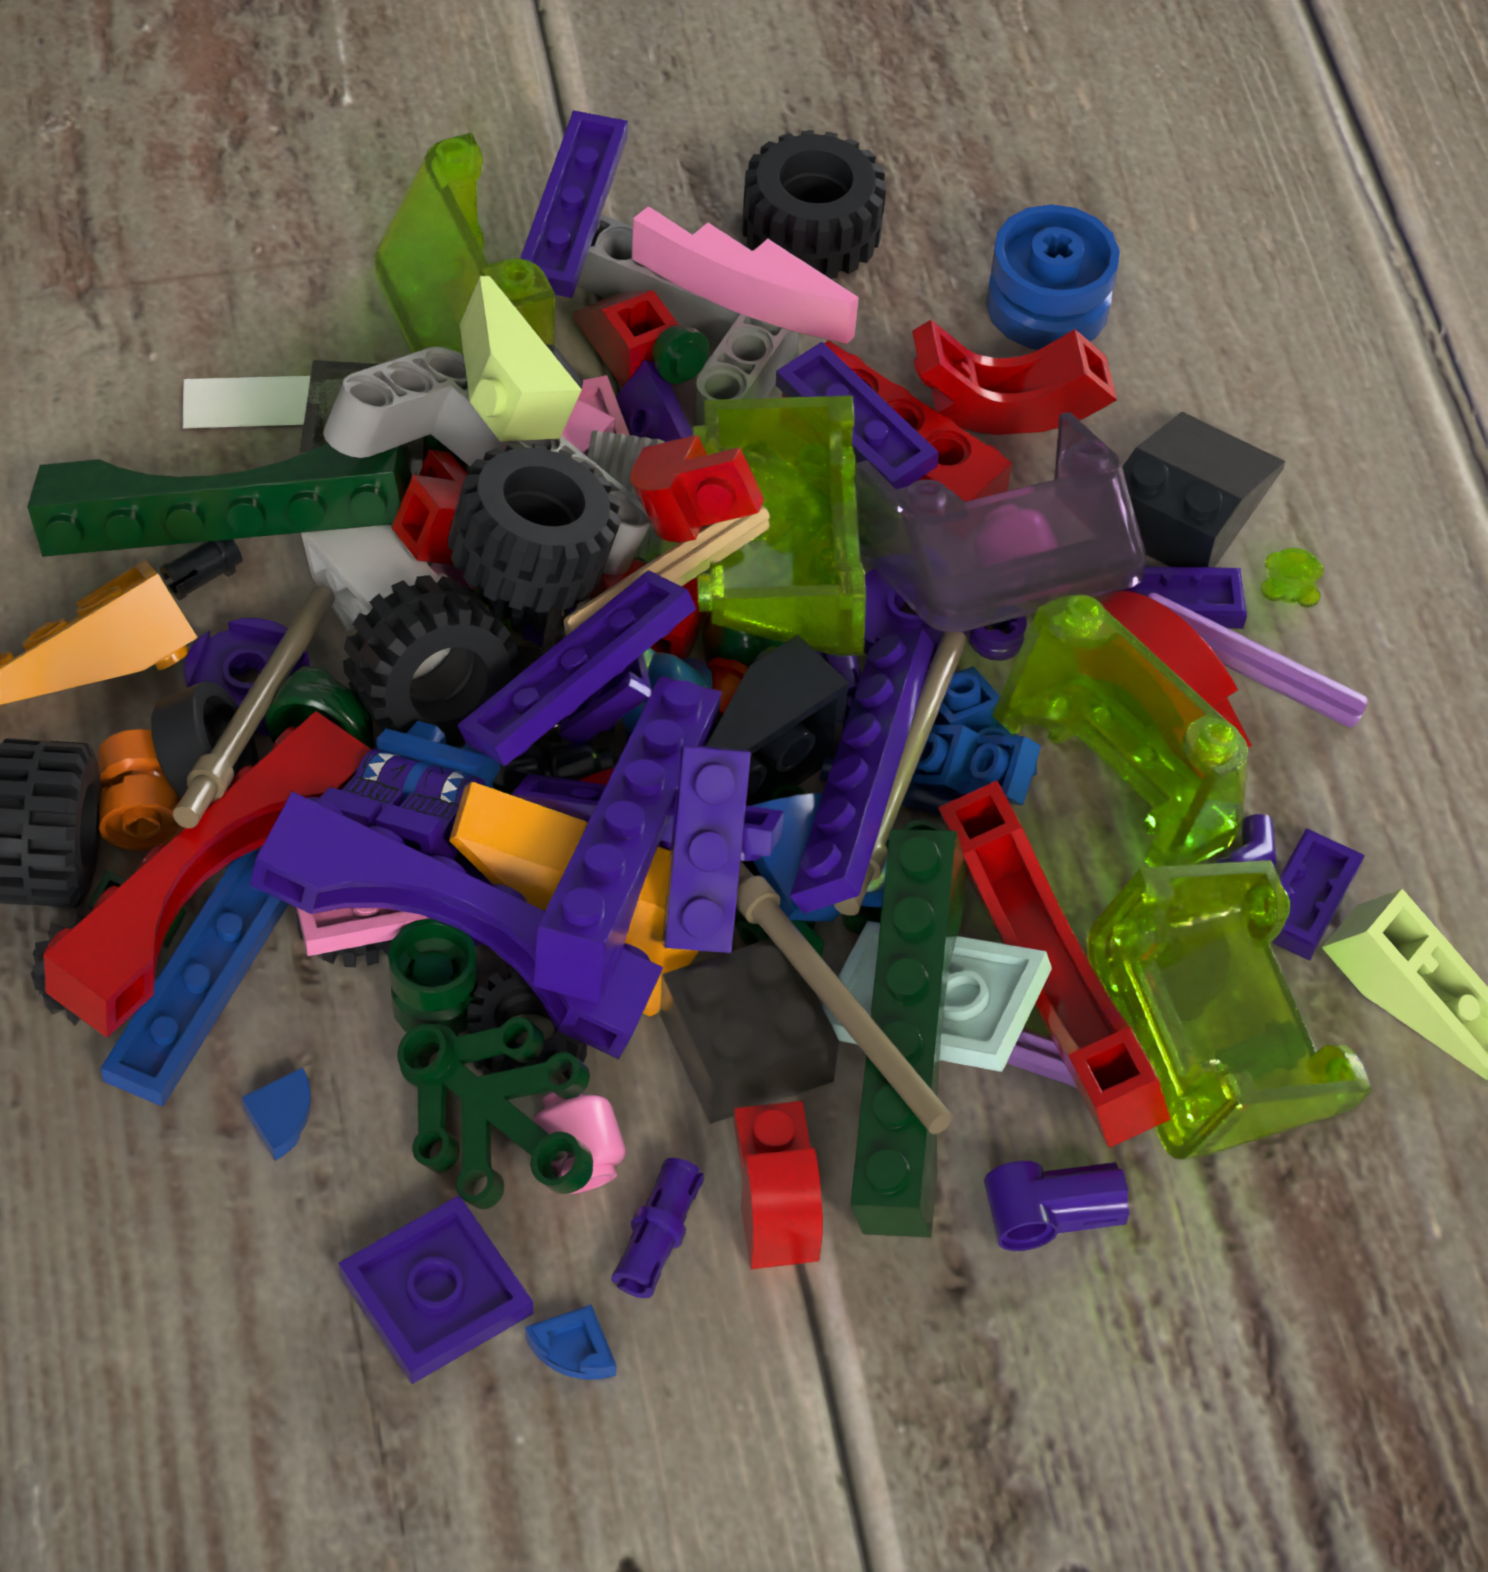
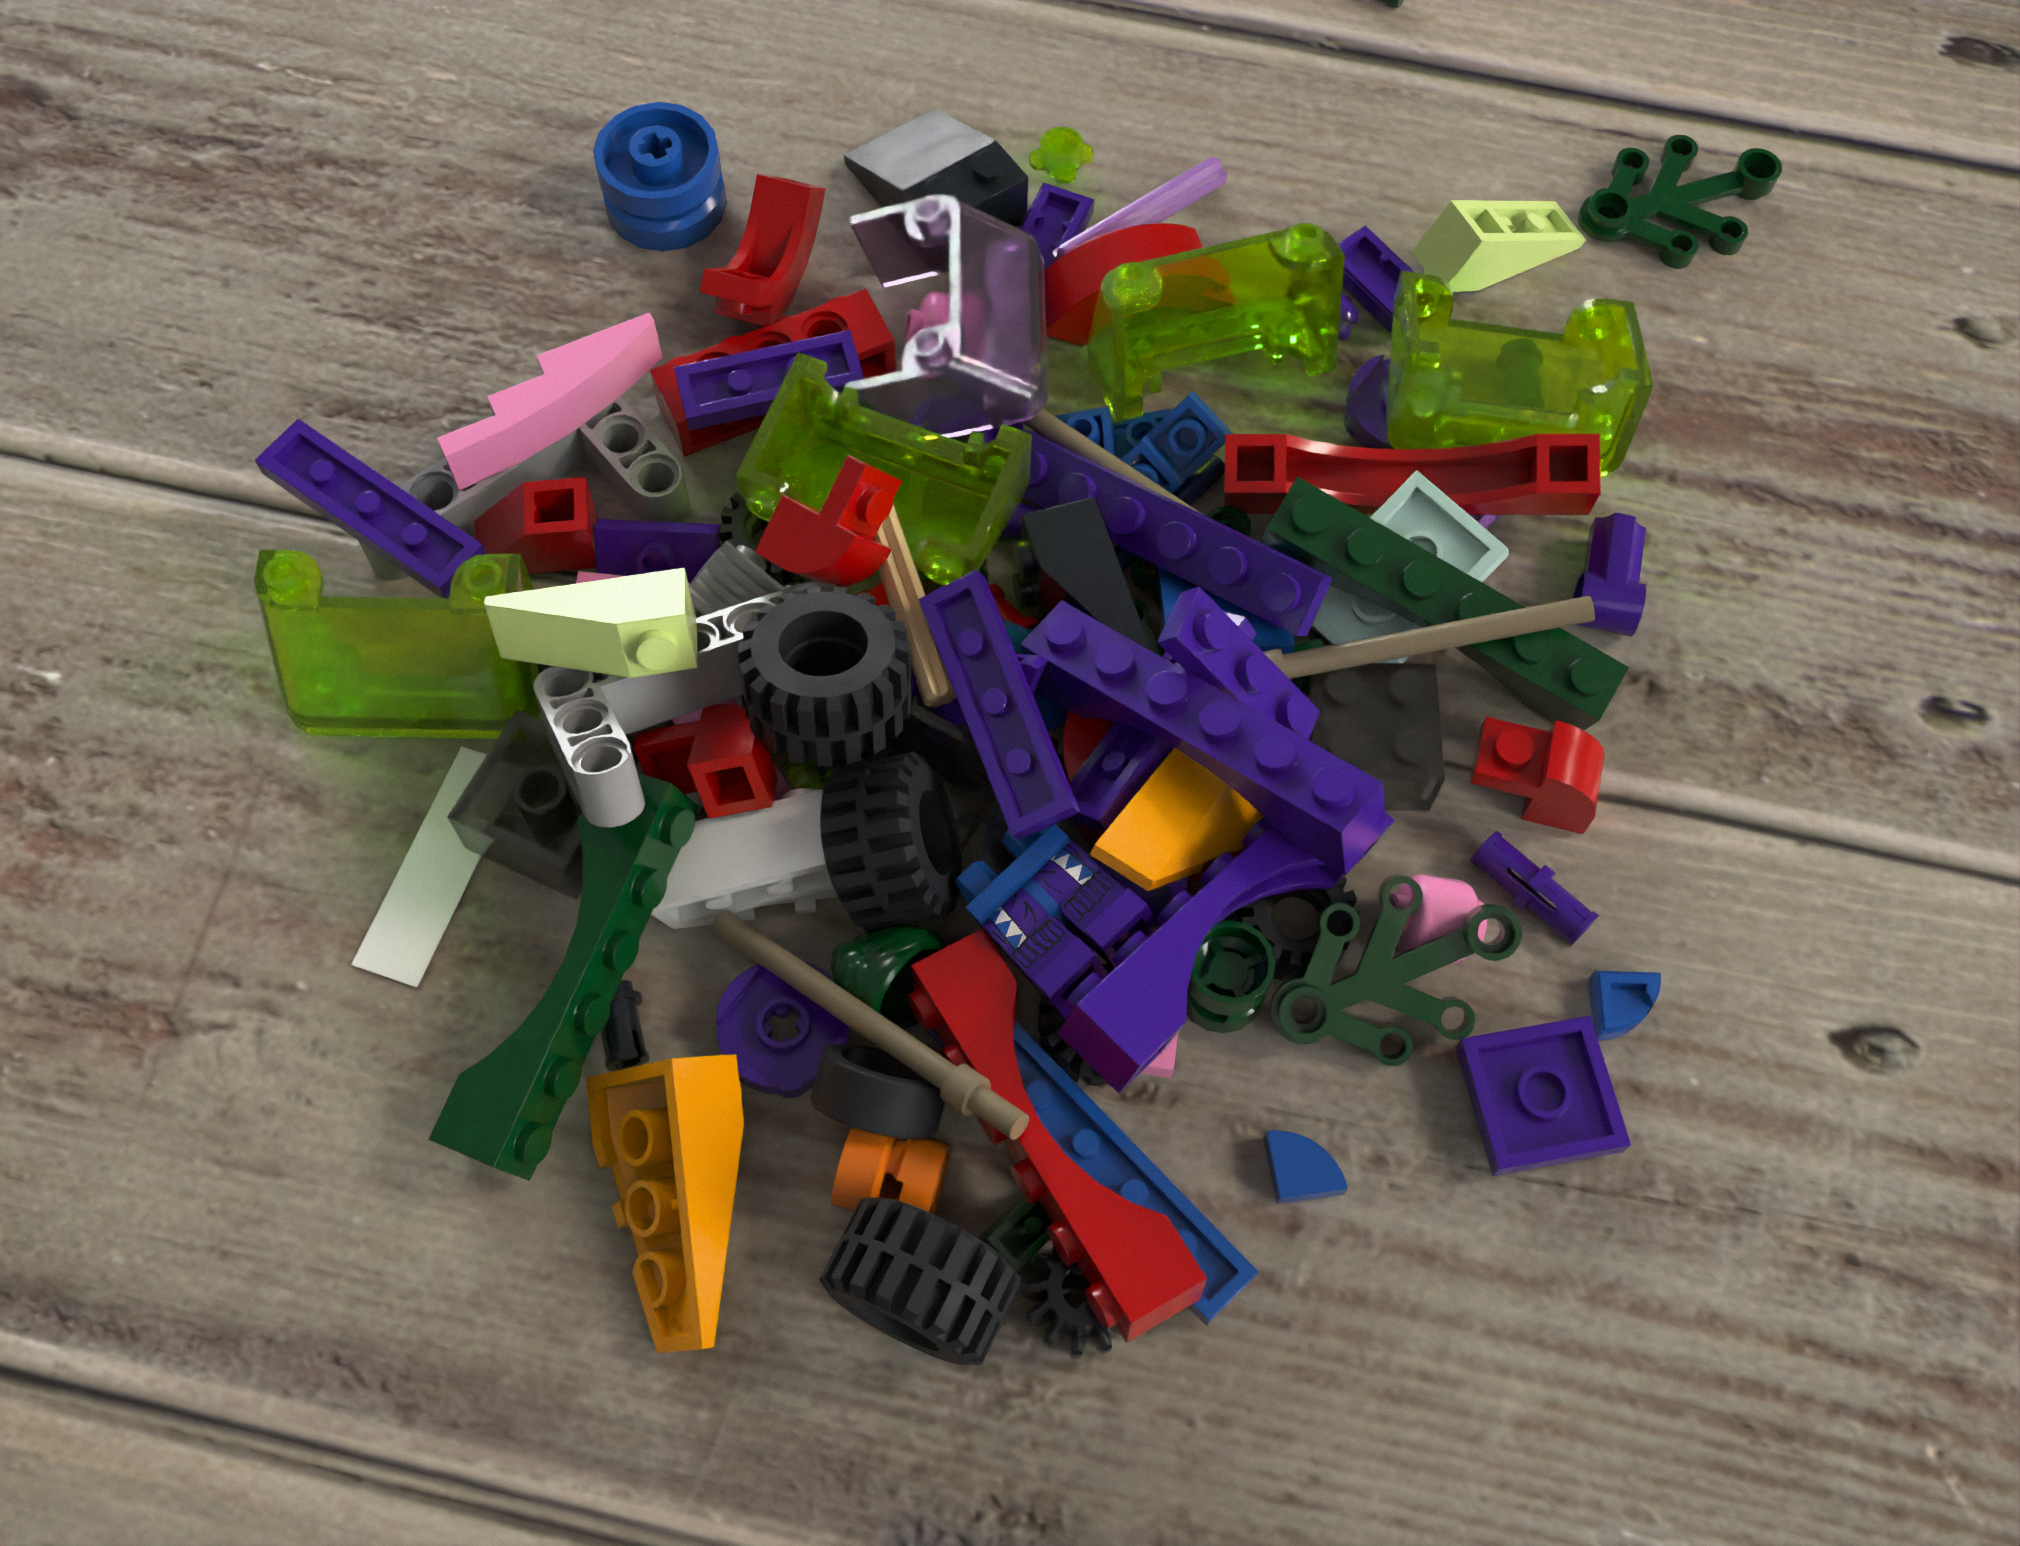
camera: 65 degrees left, 10 degrees up
dark green plate [652,325,710,384] -> none
black tyre [742,130,887,279] -> none

